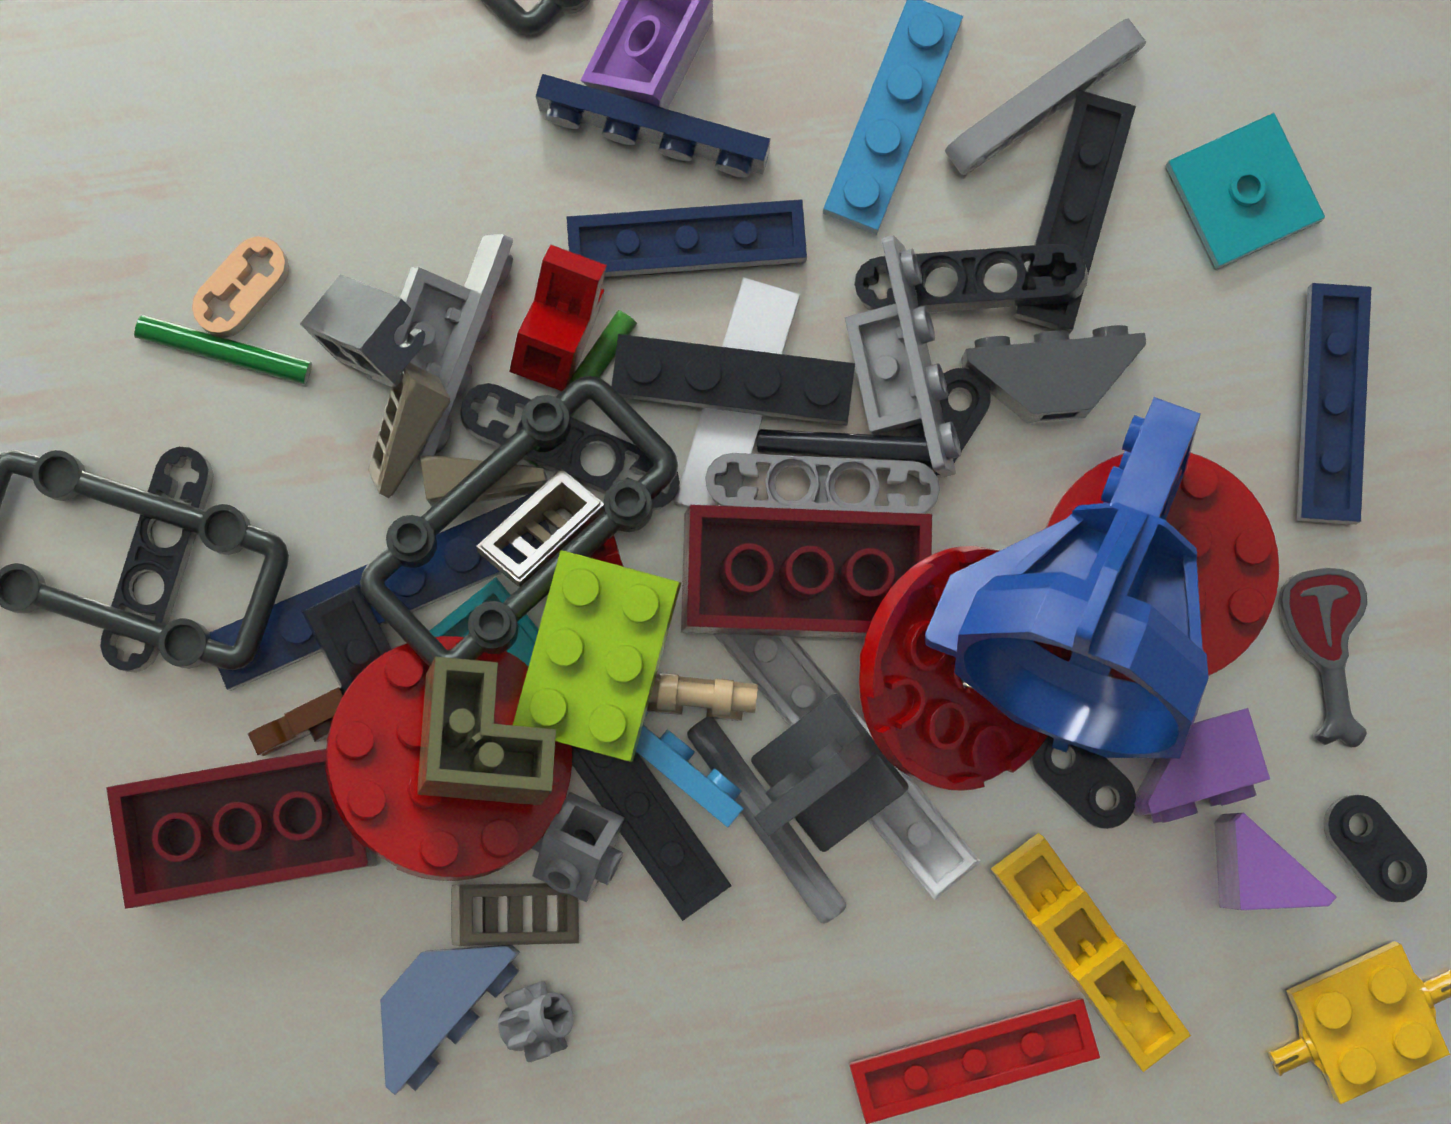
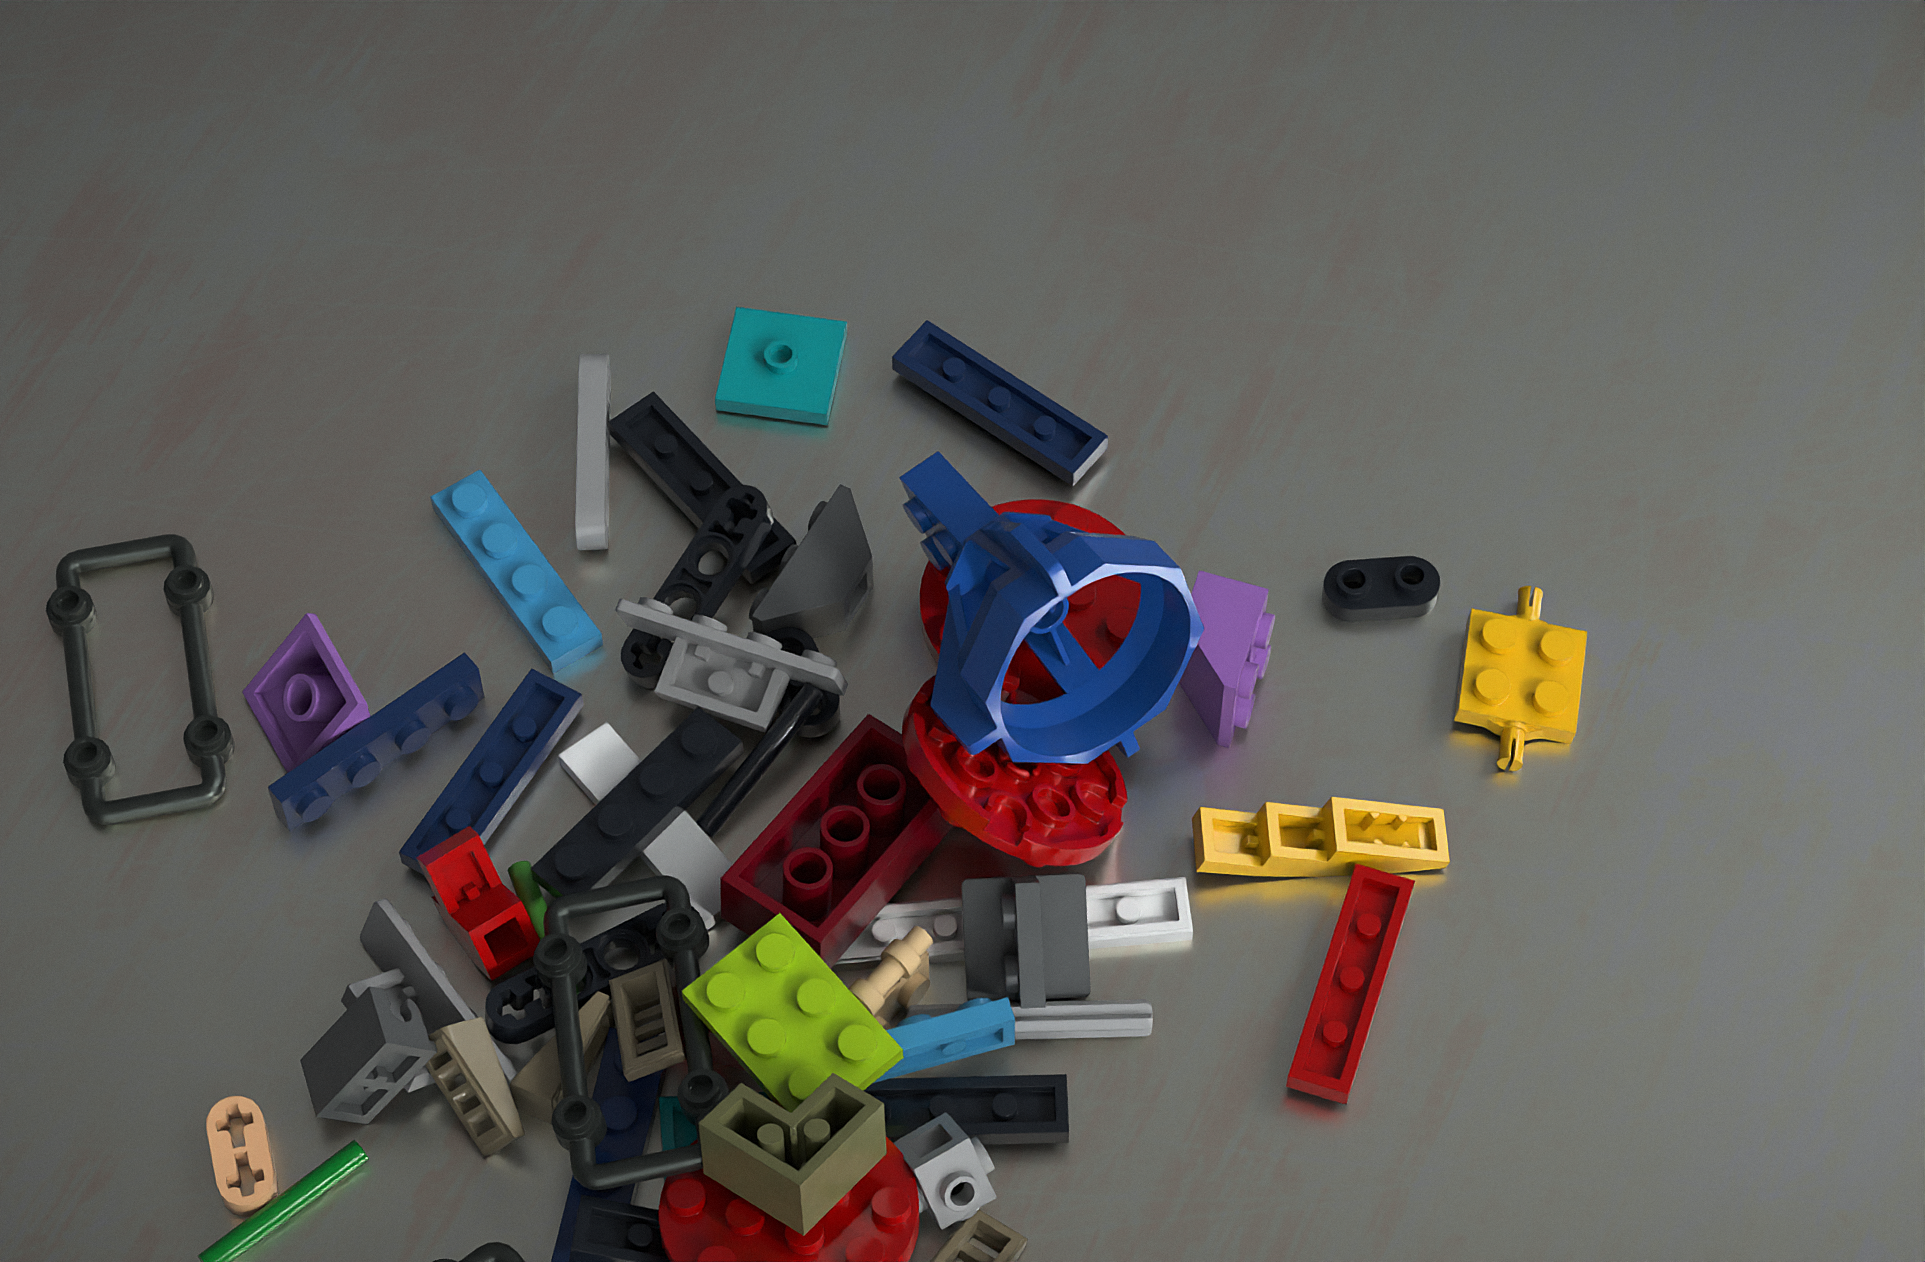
camera: 55 degrees left, 25 degrees down
light grey beam [705,453,940,514] -> none
black plate [1030,736,1136,829] -> none
medium lavender slope [1214,813,1337,910] -> none
dark grey piece [1278,568,1367,747] -> none

